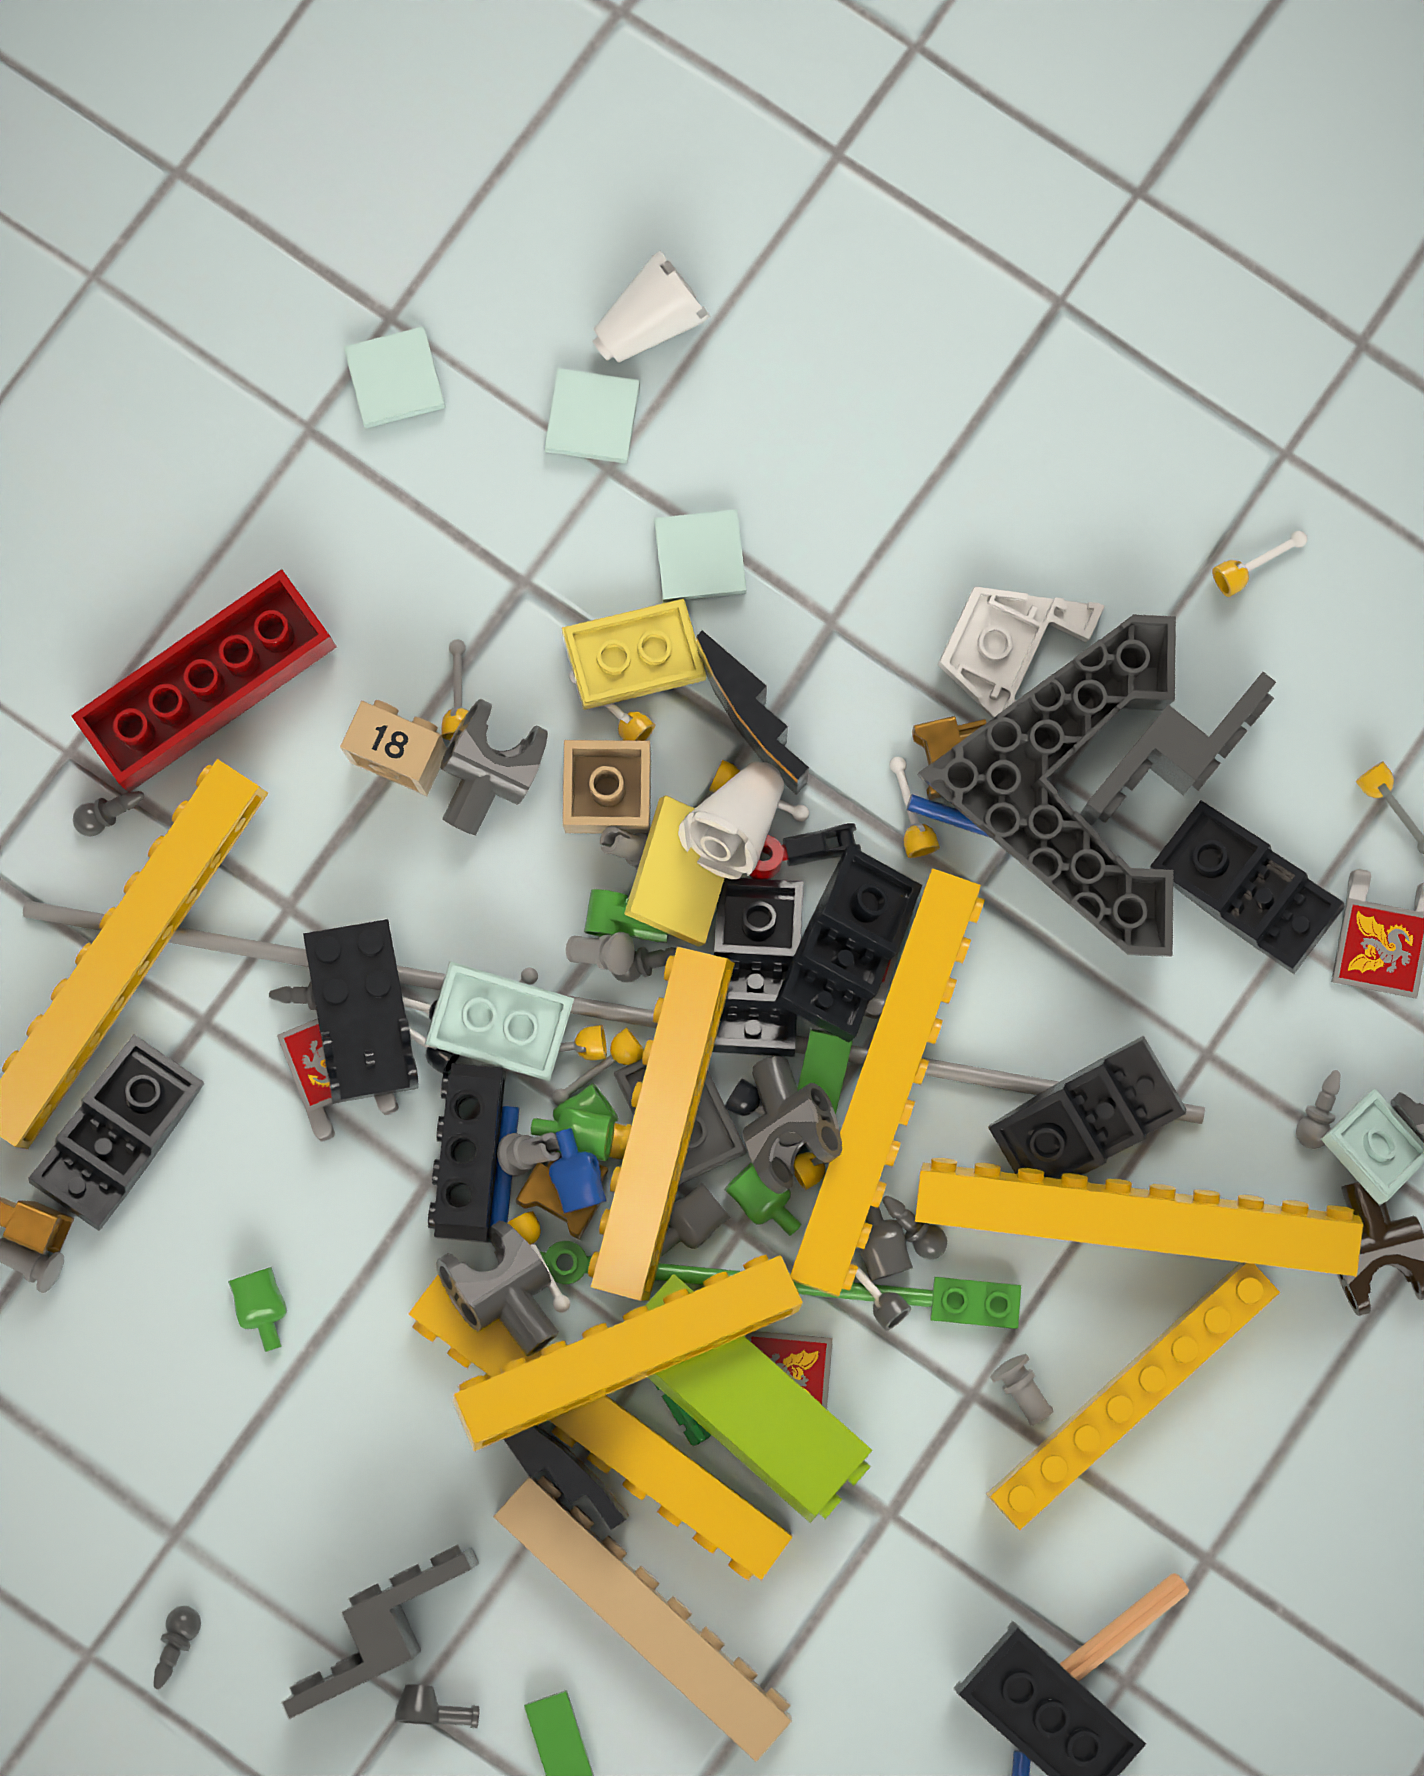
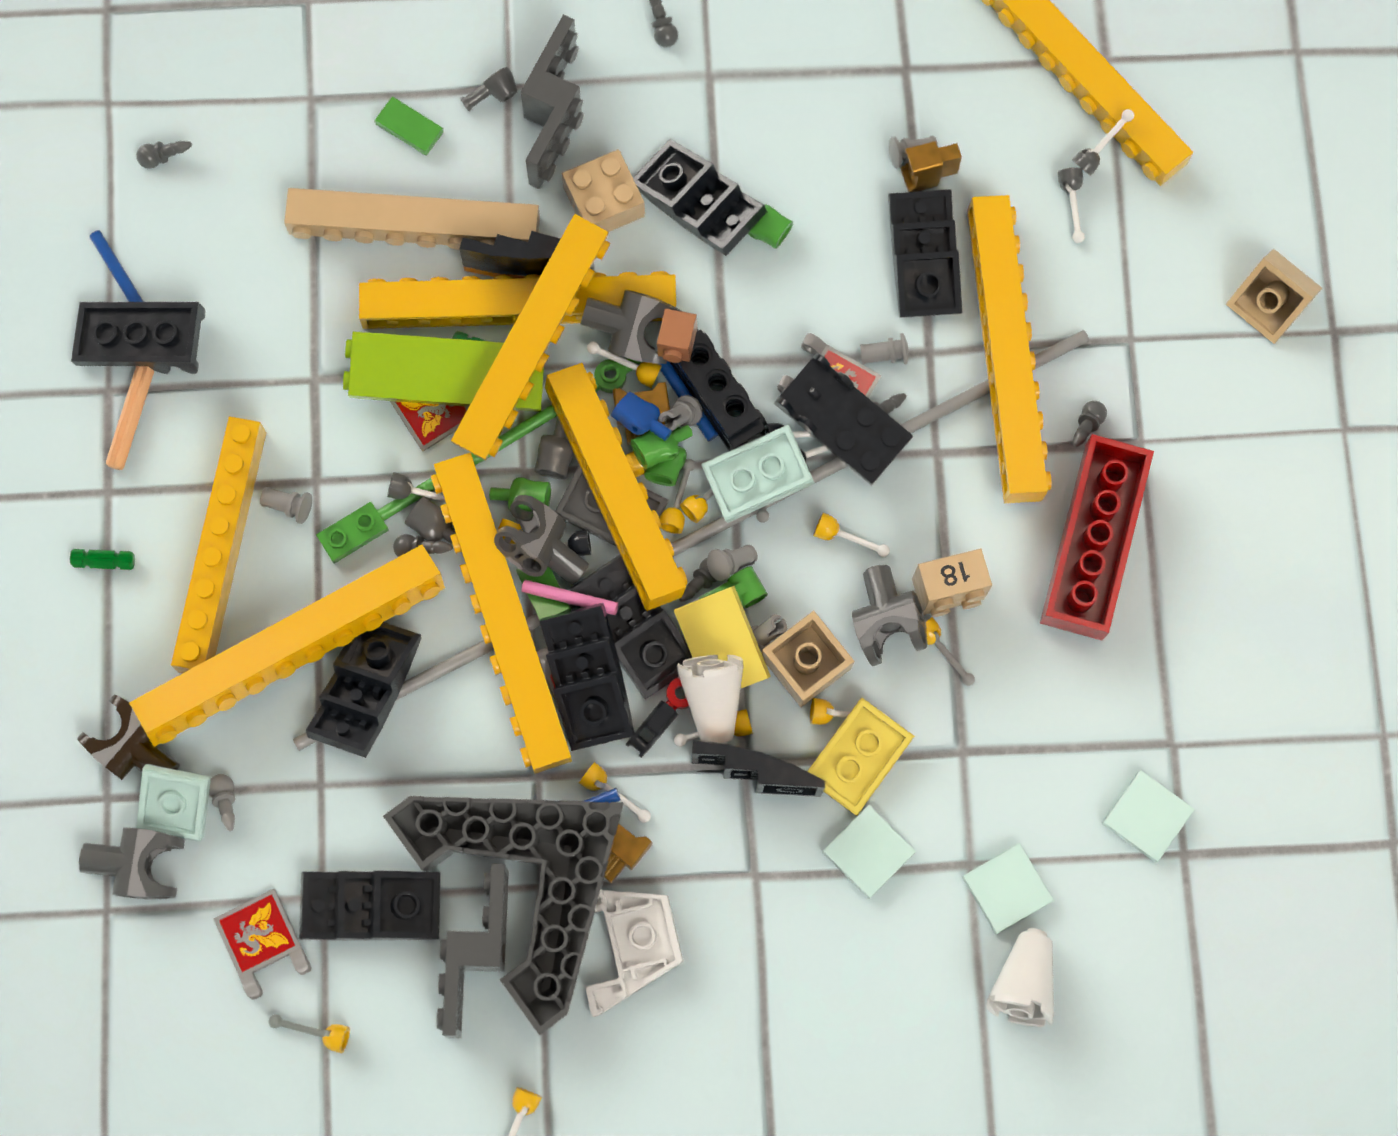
camera: 135 degrees right, 5 degrees down
none -> green axle [70,549,135,570]
none -> bright pink bar [522,580,618,615]
none -> tan brick [562,149,645,232]
none -> black slope [633,139,767,256]
none -> nougat brick [657,309,698,363]
none -> hinge [813,513,890,557]
none -> light grey pin [860,333,909,364]

